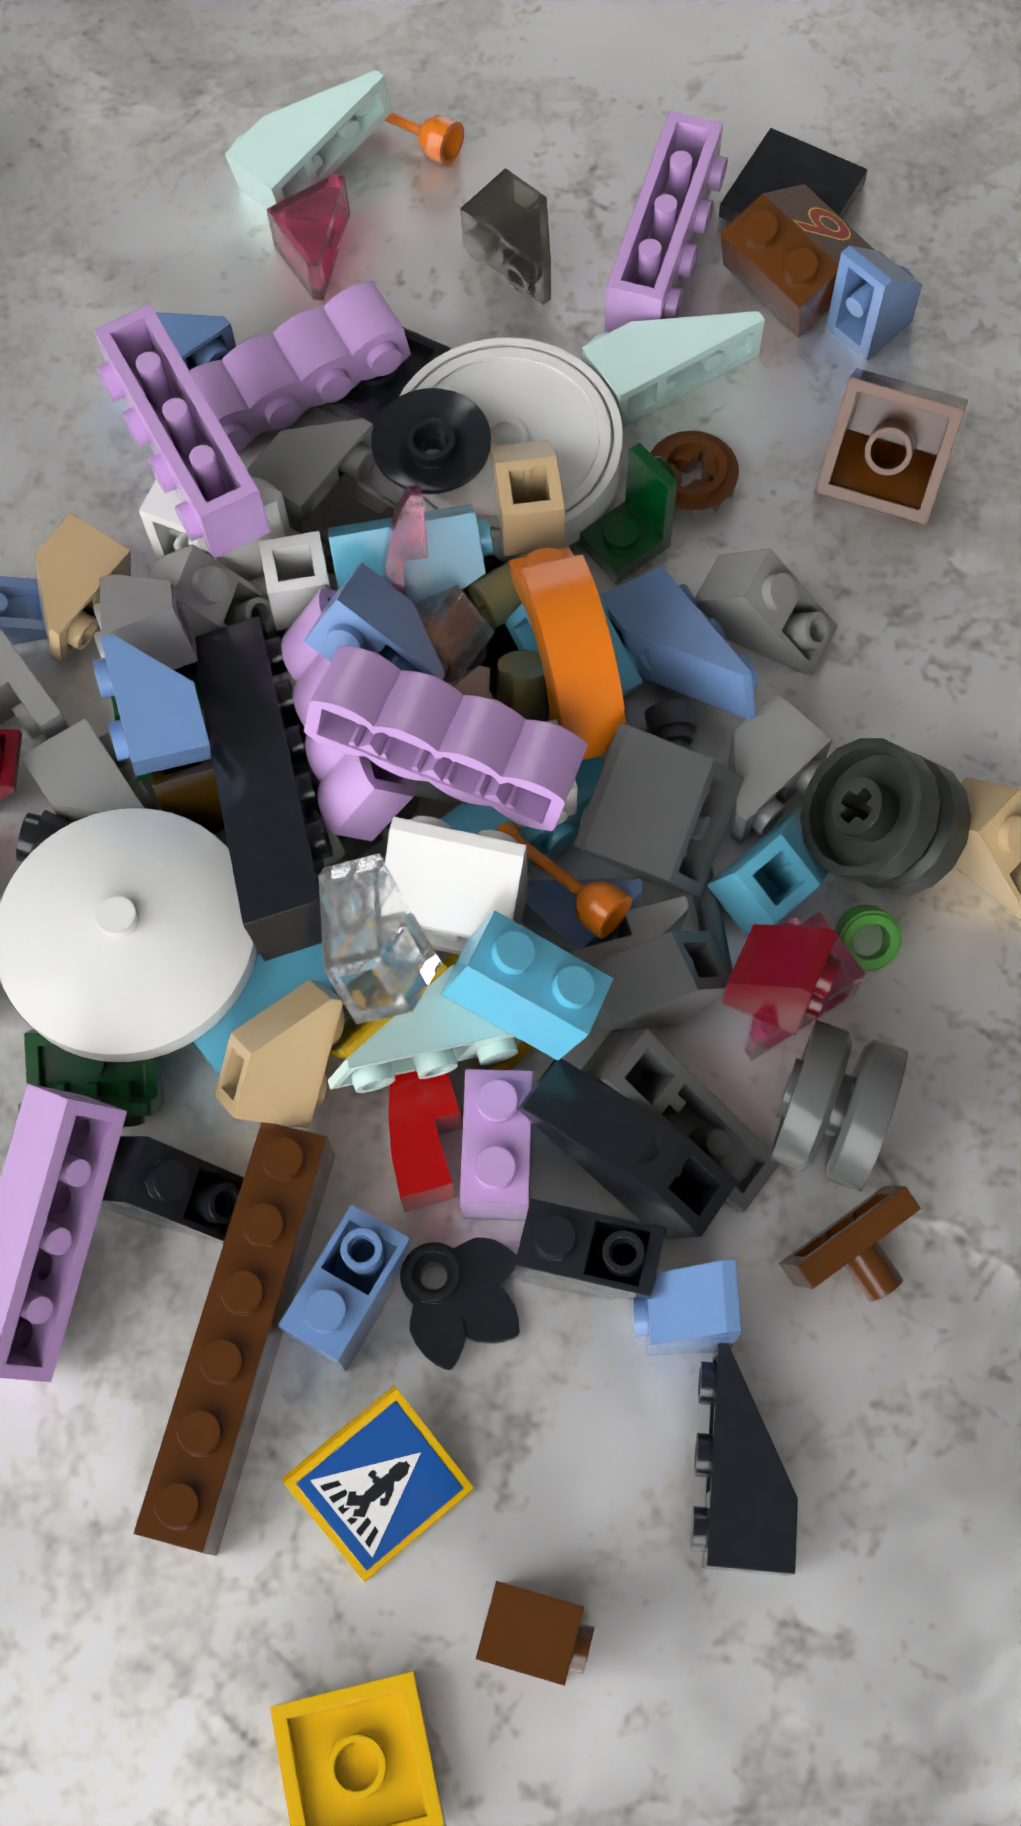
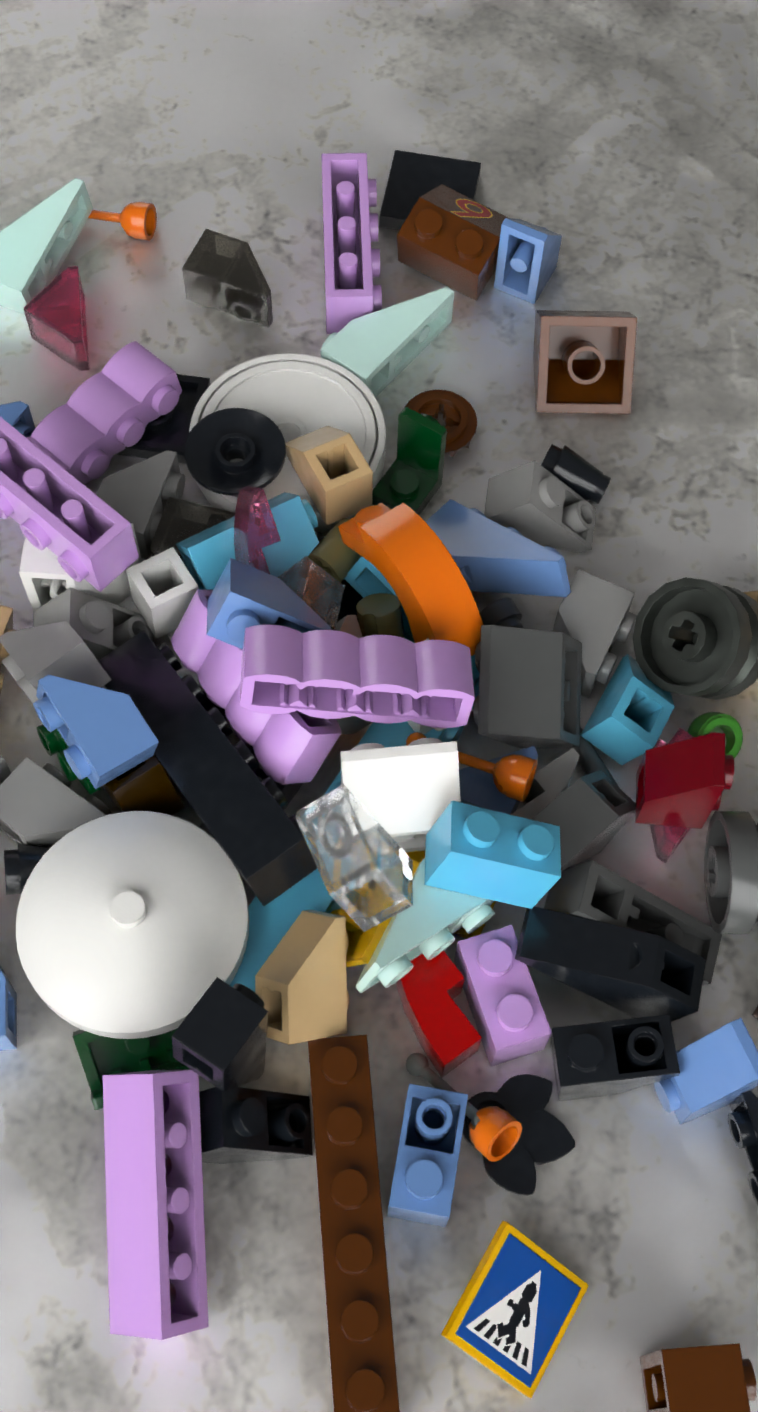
camera: 25 degrees left, 5 degrees down
none -> black slope [172,977,268,1092]
none -> orange hinge [406,1053,522,1162]
none -> black cone [541,444,611,504]

